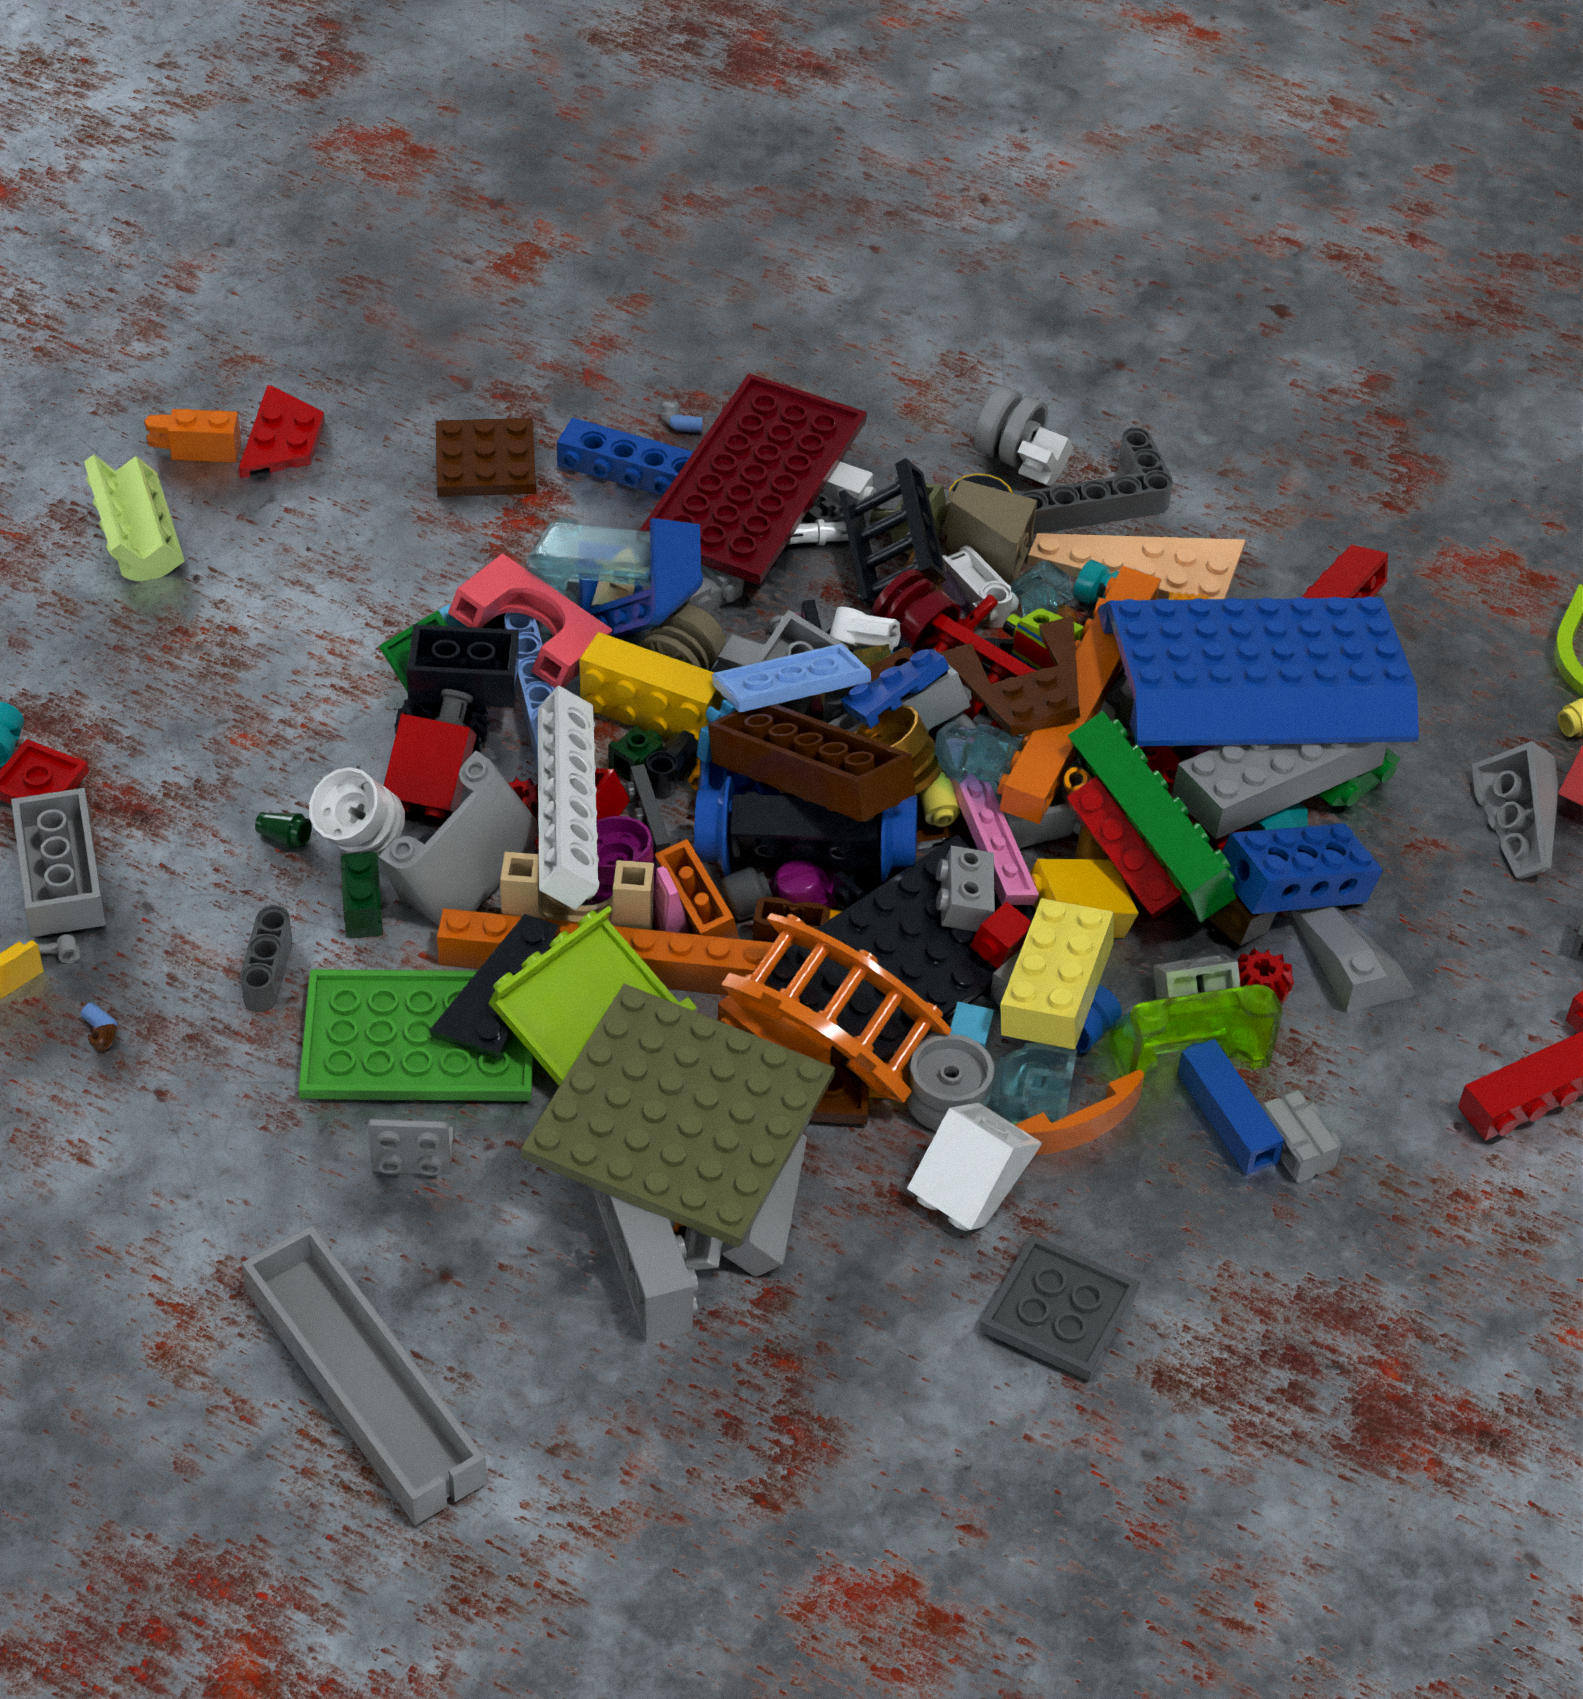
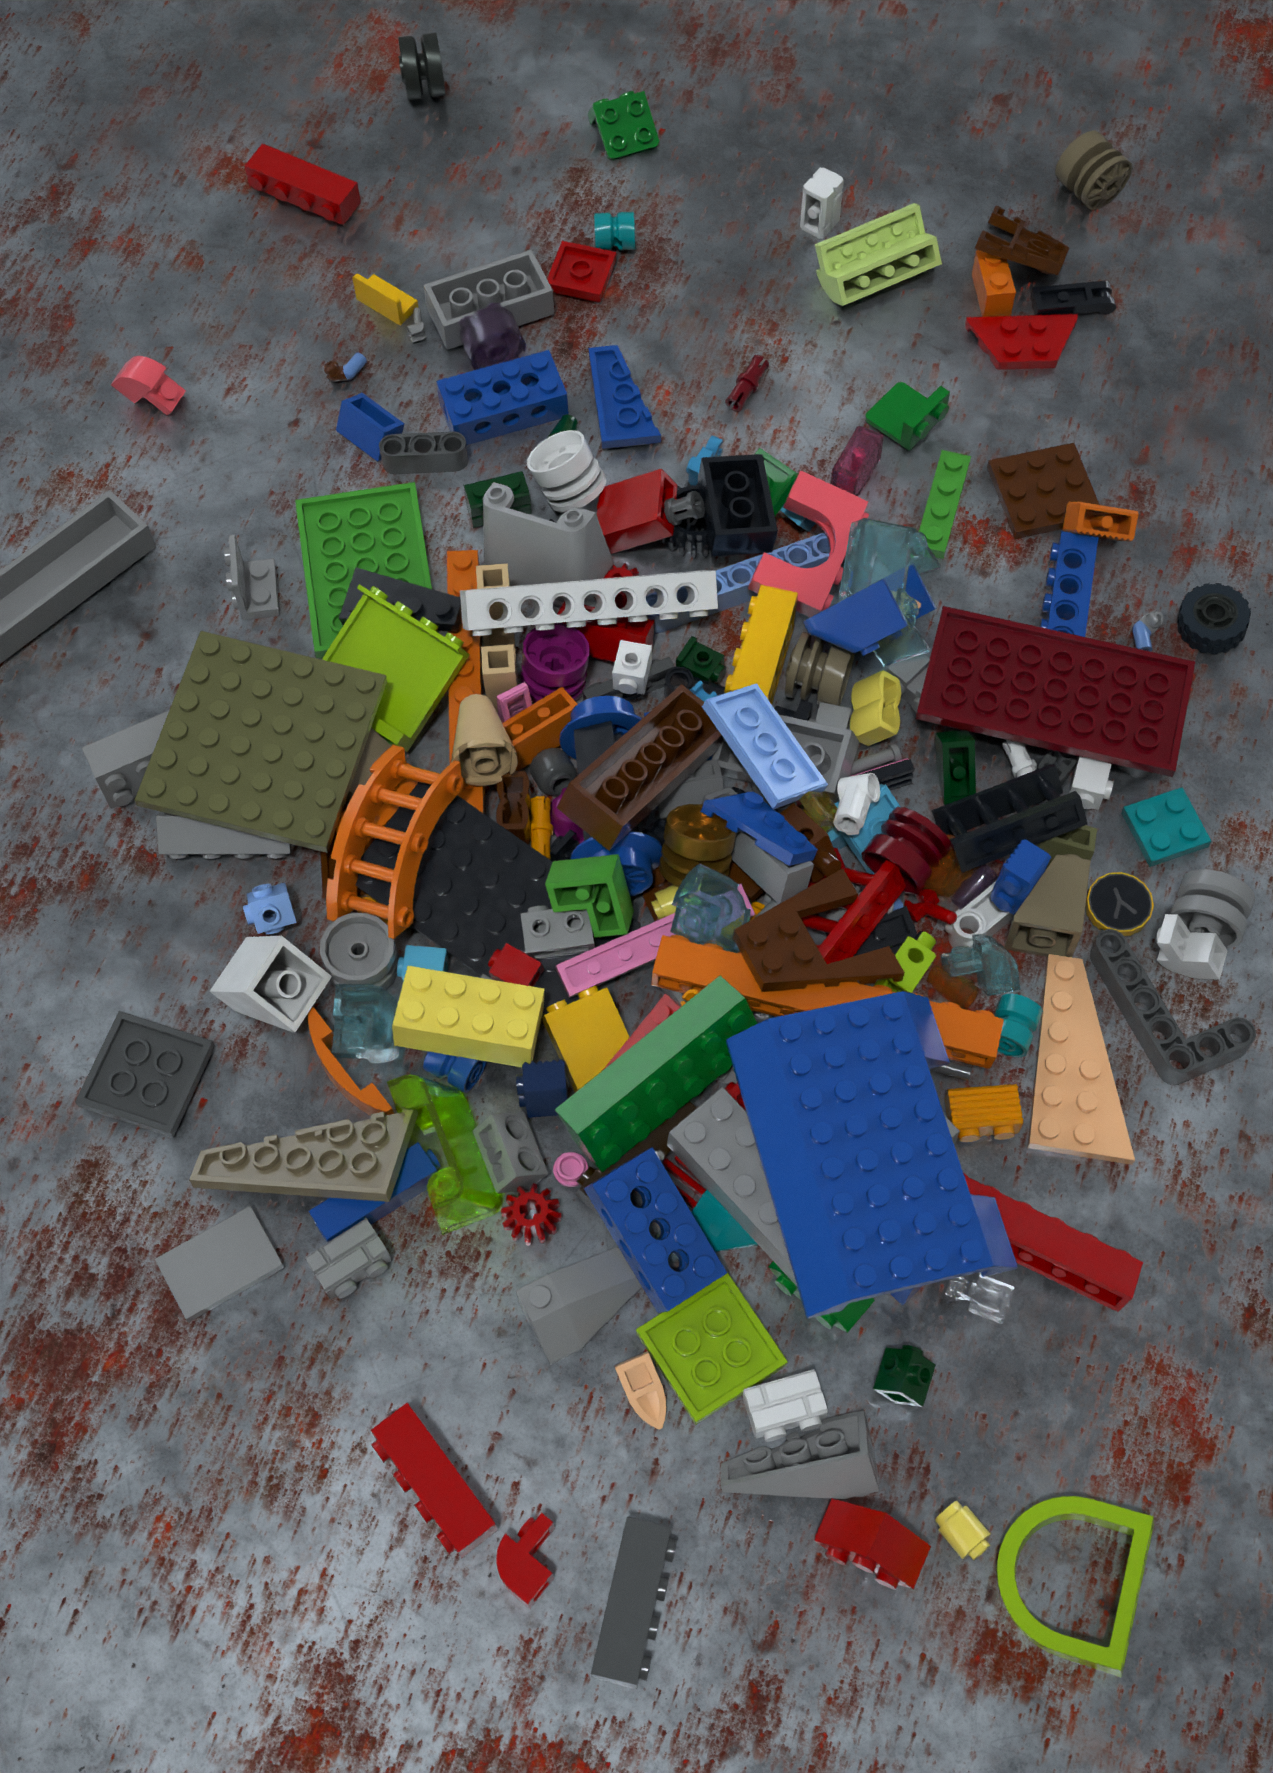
camera: 85 degrees right, 15 degrees up
none -> coral brick [111,356,186,416]
none -> light grey tile [155,1205,285,1323]
none -> dark tan wing [189,1105,418,1202]
none -> light blue brick [243,882,297,934]
none -> blue brick [336,393,404,462]
none -> blue brick [436,350,569,445]
none -> tan cone [451,694,518,786]
none -> clear purple brick [459,302,526,370]
none -> dark blue brick [516,1059,568,1118]
none -> bright green brick [545,854,634,937]
none -> bright pink plate [553,1152,588,1187]
none -> blue wing [588,345,661,449]
none -> white brick [612,640,652,695]
none -> light nougat plate [614,1351,666,1430]
none -> lime plate [636,1272,788,1425]
none -> dark azure plate [686,435,723,485]
none -> dark red pin [725,355,770,412]
none -> white brick [743,1369,828,1442]
none -> white brick [800,167,844,239]
none -> clear pink brick [830,426,884,496]
none -> light yellow brick [850,670,901,746]
none -> green bracket [865,382,950,451]
none -> dark green brick [873,1345,936,1407]
none -> bright green plate [914,450,971,559]
none -> dark green slope [935,730,976,805]
none -> reddish brown wing [974,205,1070,275]
none -> blue brick [990,839,1051,915]
none -> black plate [1031,281,1116,315]
none -> dark tan wheel [1055,130,1133,210]
none -> orange brick [1063,502,1138,542]
none -> teal plate [1121,787,1212,867]
none -> black wheel [1177,583,1251,654]

